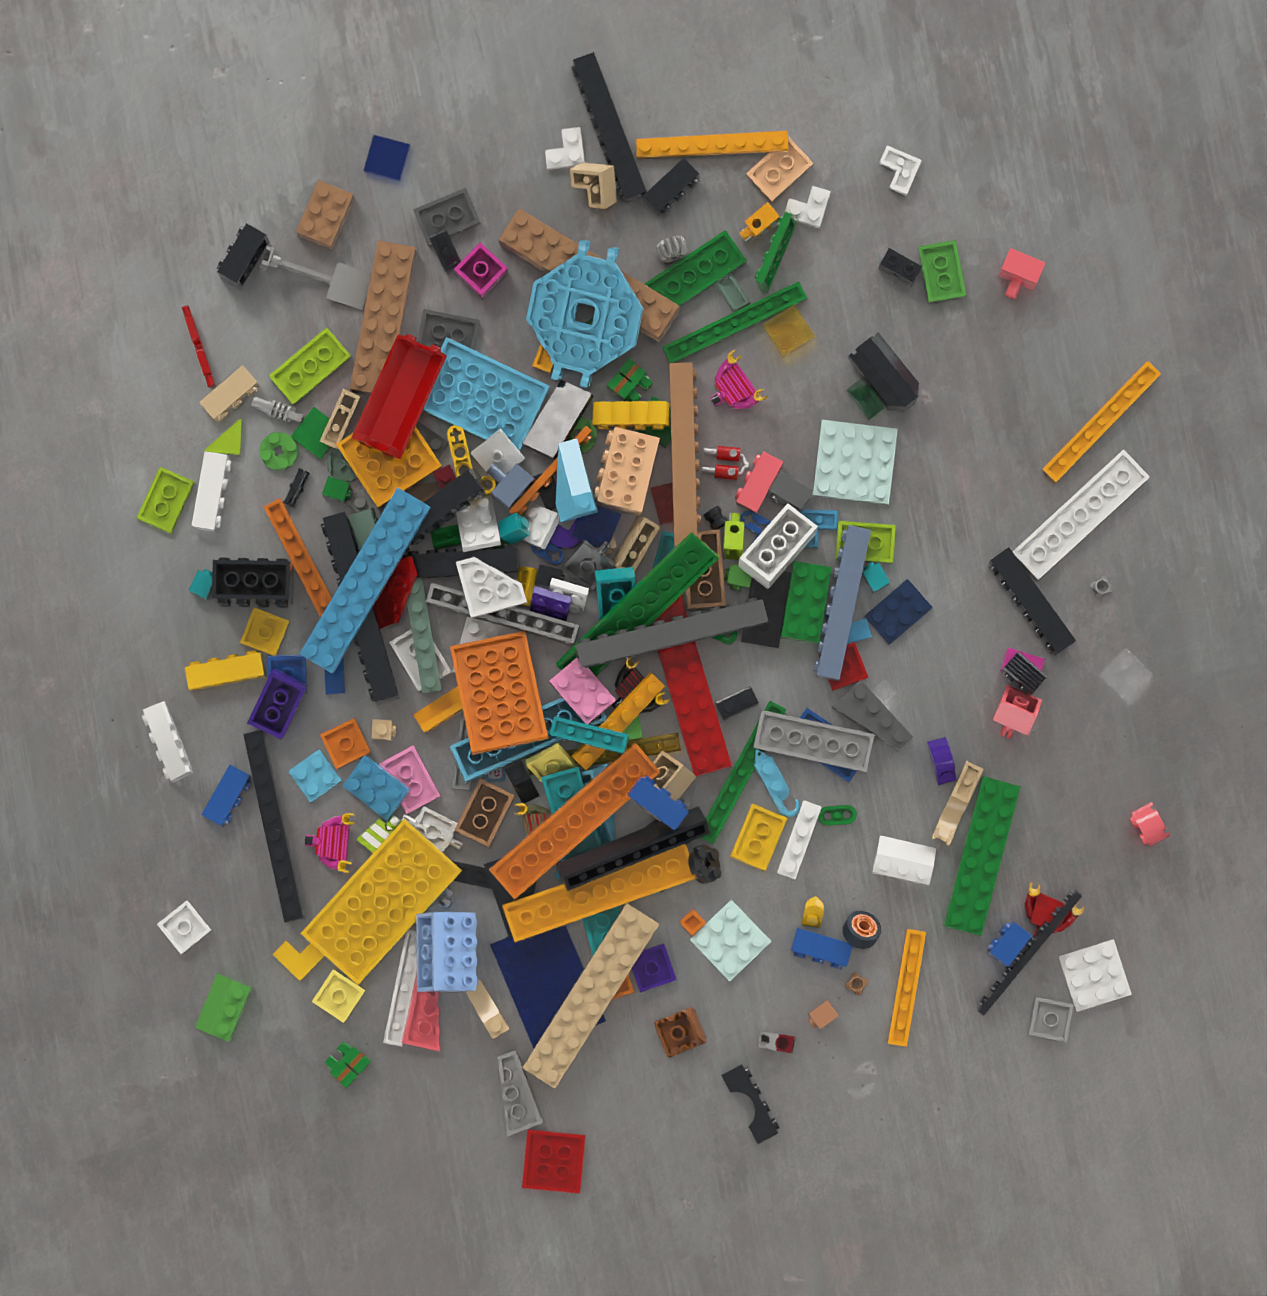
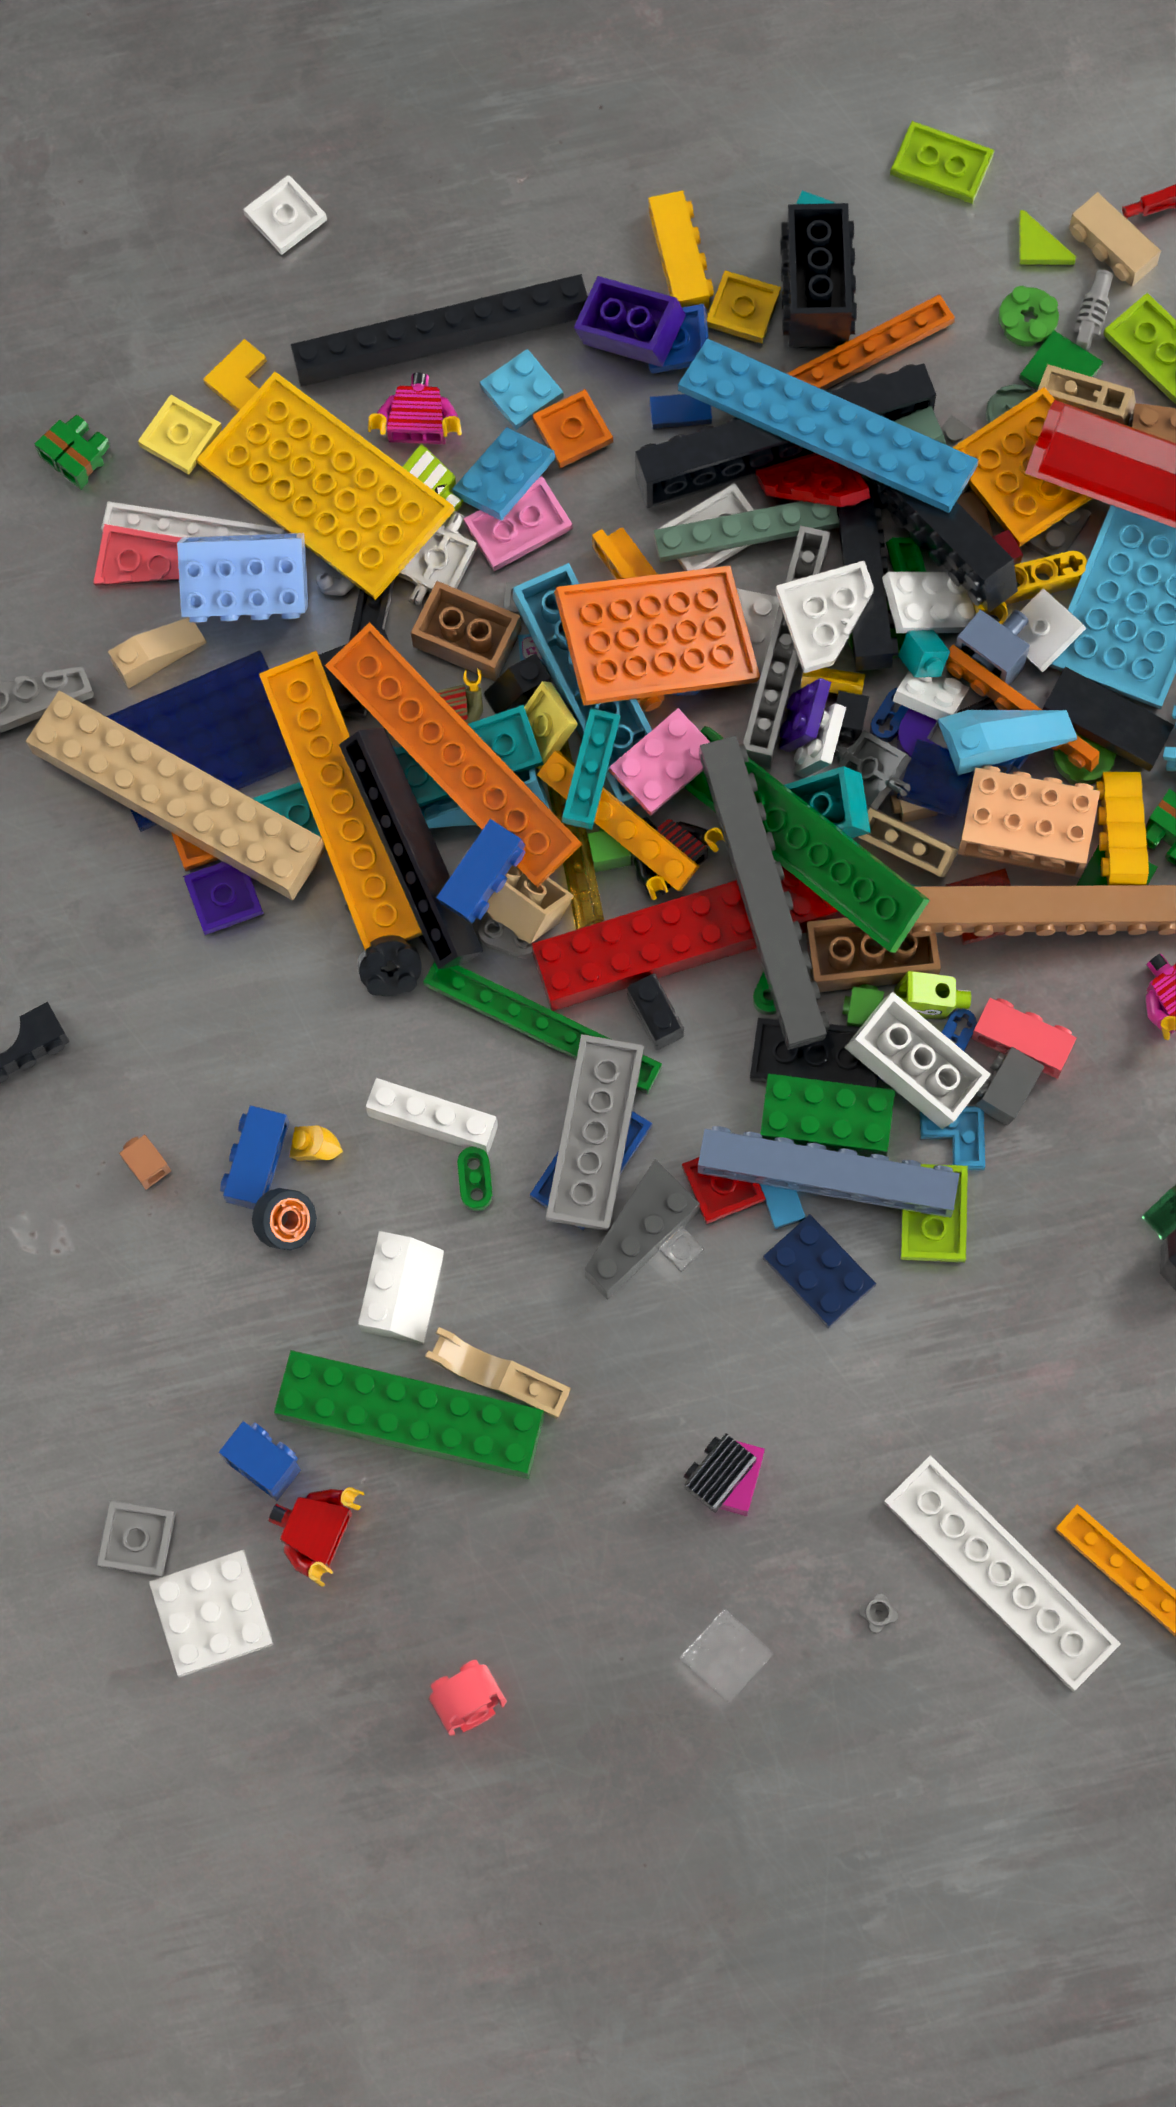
camera: 90 degrees right, 10 degrees down
white wedge [142,701,194,782] -> none
white brick [191,451,232,532] -> none
bright green slope [195,973,253,1042] -> none
blue brick [201,765,252,827] -> none
black pin [283,468,310,508] -> none
green brick [322,476,353,504] -> none
tan brick [371,719,396,741] -> none
dark orange slope [654,1007,706,1058] -> none
orange plate [679,909,706,936] -> none
light aqua plate [690,900,772,982] -> none
red piece [702,446,749,480] -> none
black wheel [703,505,728,530] -> none
yellow tile [730,803,788,871] -> none
medium azure plate [753,749,800,817] -> none
leg [757,1031,795,1054] -> none
light aqua plate [813,420,898,505] -> none
medium nougat plate [845,973,868,996] -> none
teal brick [862,562,890,594] -> none
light orange plate [887,929,926,1047] -> none
dark purple brick [927,737,957,785] -> none
black plate [977,889,1082,1016] -> none
black brick [989,547,1076,656] -> none
coral brick [993,685,1042,738] -> none

